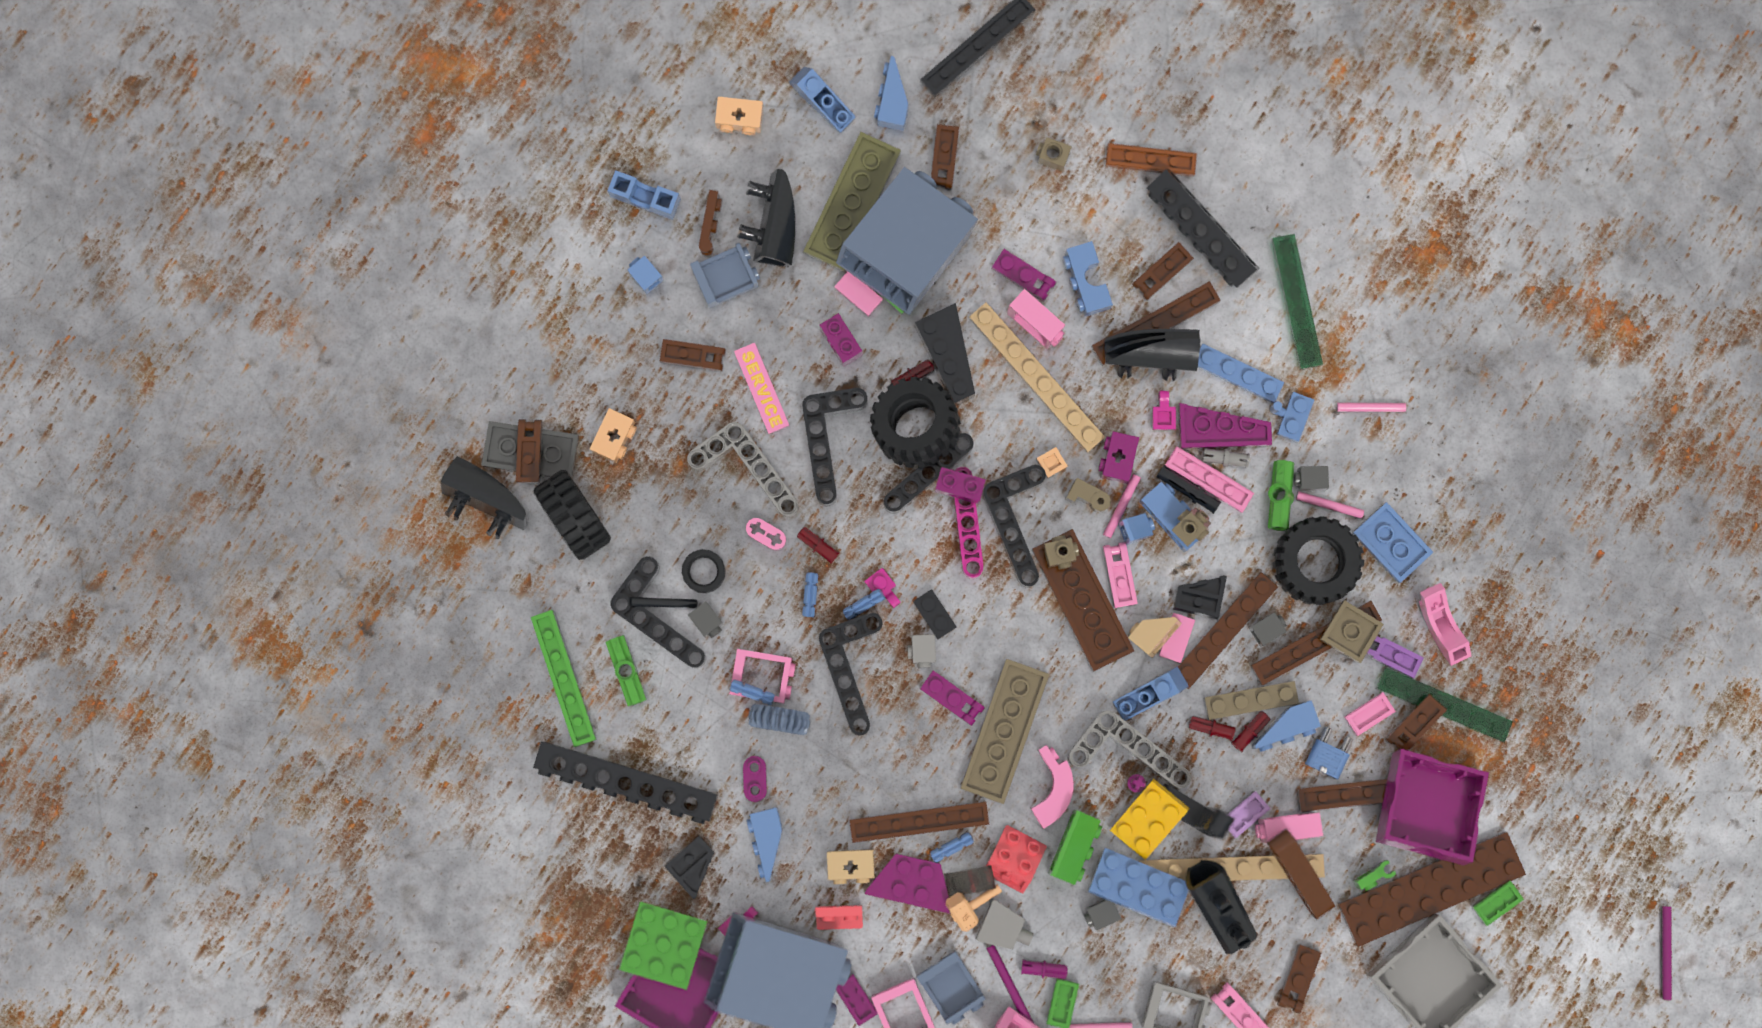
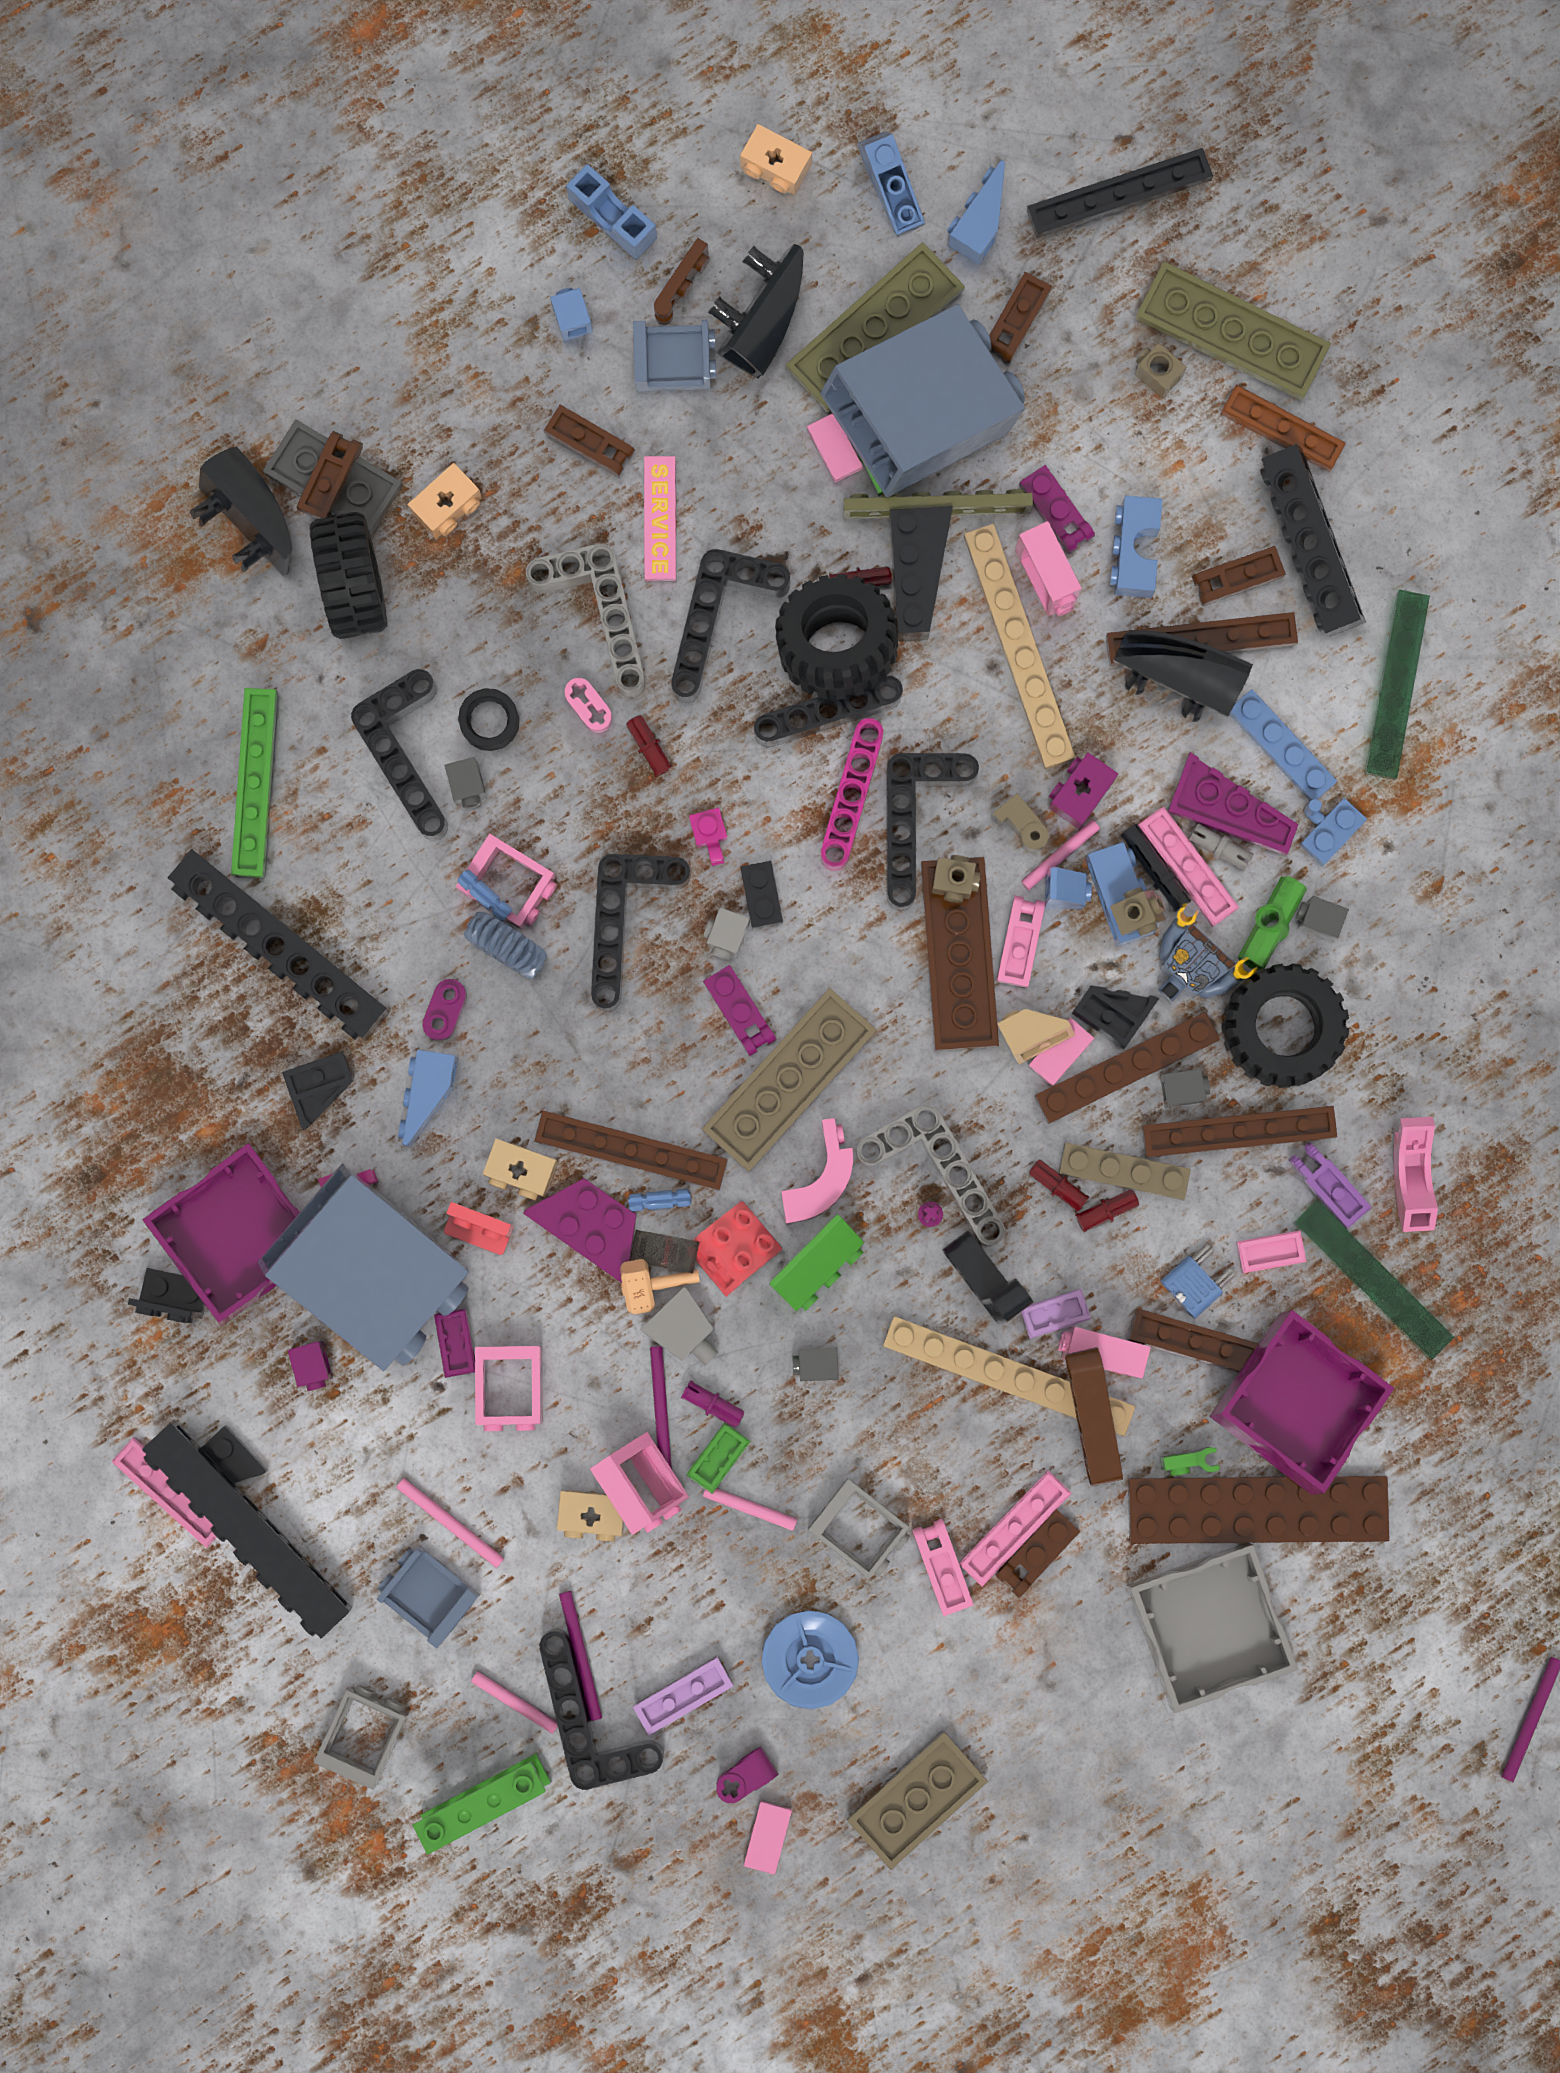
camera: 25 degrees right, 0 degrees up
bright green piece [605,635,647,707] -> none
bright green plate [619,902,707,990] -> none
black bar [629,597,698,608] -> none
medium blue axle [802,572,818,617] -> none
magenta brick [819,313,863,367] -> none
medium blue axle [843,589,885,620] -> none
sand blue panel [916,950,986,1025] -> none
magenta brick [935,467,986,504] -> none
light nougat plate [1036,447,1068,479] -> none
medium blue plate [1088,848,1189,927] -> none
yellow plate [1110,778,1189,860] -> none
medium blue slope [1113,666,1188,721] -> none
dark pink plate [1152,391,1176,430] -> none
black piece [1186,860,1257,954] -> none
medium blue slope [1252,700,1321,752] -> none
bright pink bar [1296,491,1364,519] -> none
dark tan plate [1320,600,1384,664] -> none
bright pink bar [1337,403,1406,412] -> none
medium blue plate [1352,502,1434,583] -> none
reddish brown plate [1385,693,1447,751] -> none
bright green plate [1472,880,1524,926] -> none
none -> olive plate [843,489,1033,519]
none -> bright pink tile [959,1470,1072,1586]
none -> olive plate [1135,261,1331,401]
none -> torso [1158,903,1257,1002]

